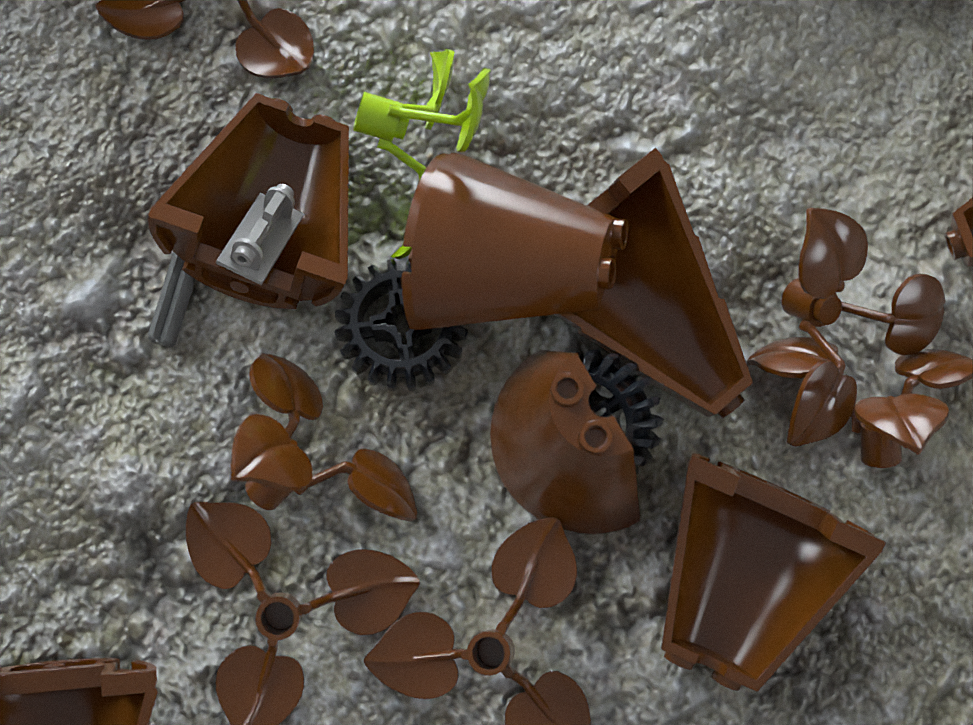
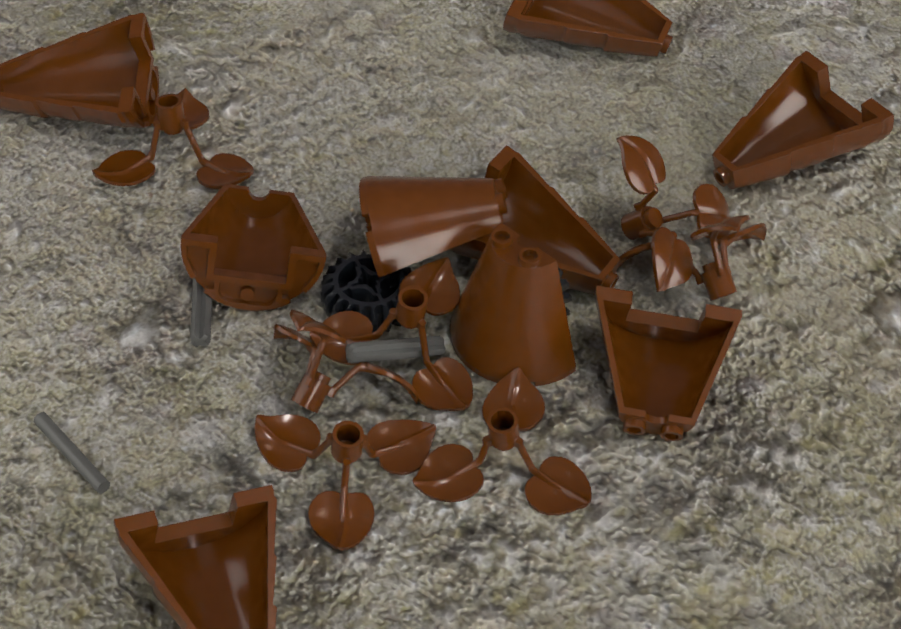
camera: 15 degrees left, 30 degrees down
light grey hinge [216,184,304,285] -> none
lime plant [353,49,491,259] -> none
none -> reddish brown plant [309,257,473,411]
none -> dark grey axle [345,335,446,364]

